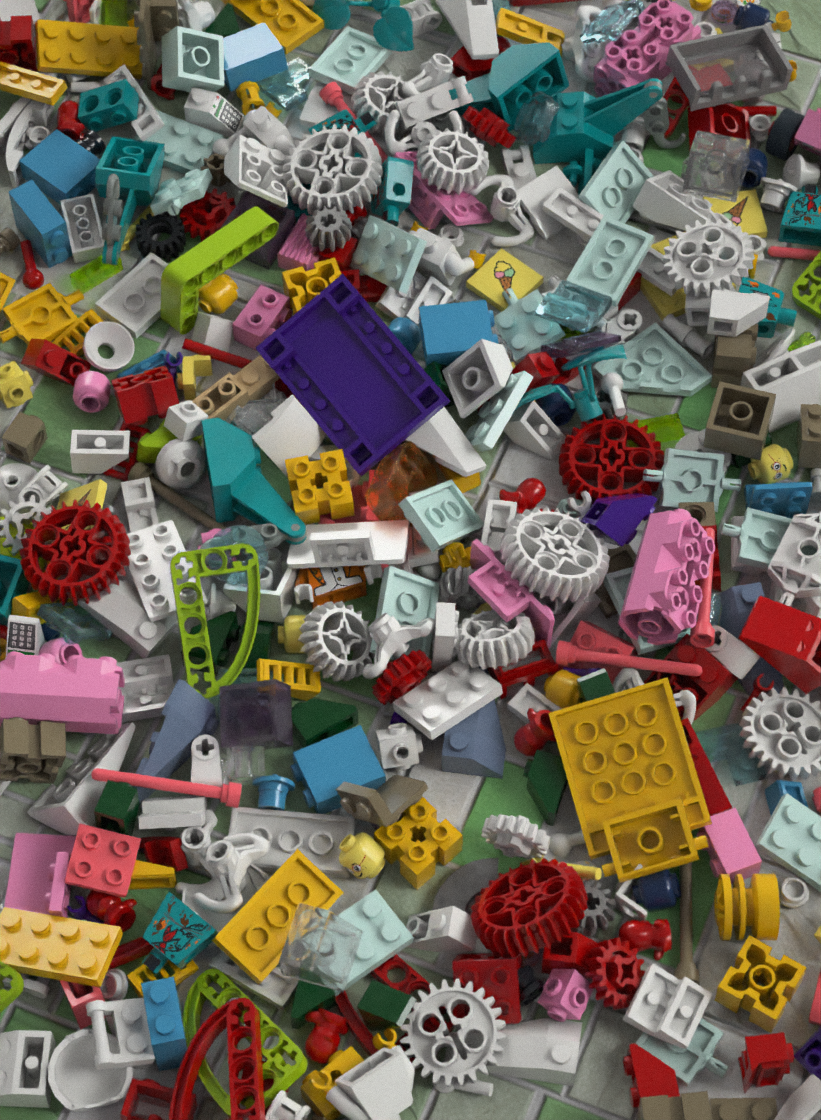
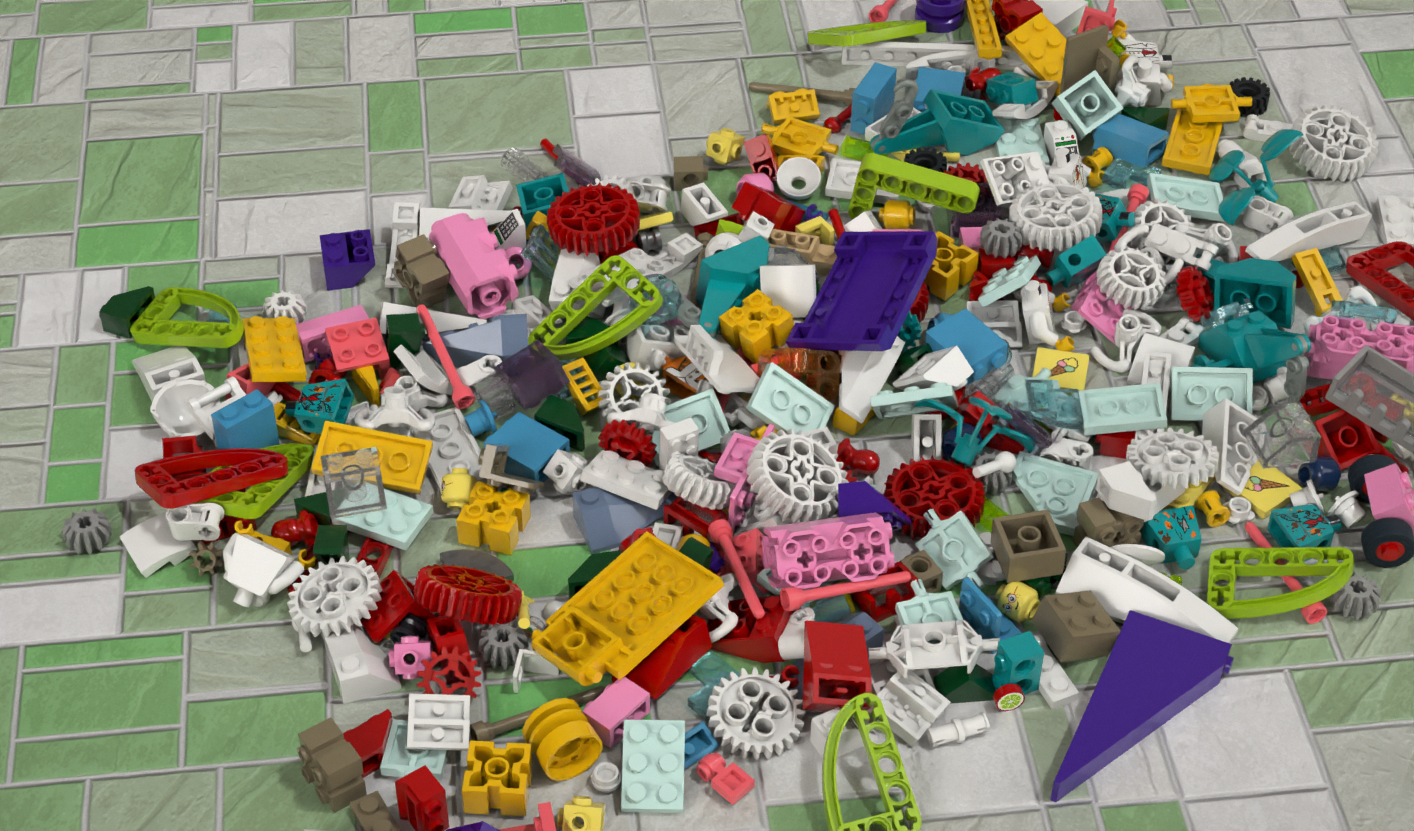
camera: 60 degrees right, 15 degrees down
light aqua plate [150,169,213,216] -> none
white slope [406,906,477,955] -> none
white gear [481,814,550,859] -> none
red animal [619,919,672,961] -> none
dark blue head [632,869,681,912] -> none

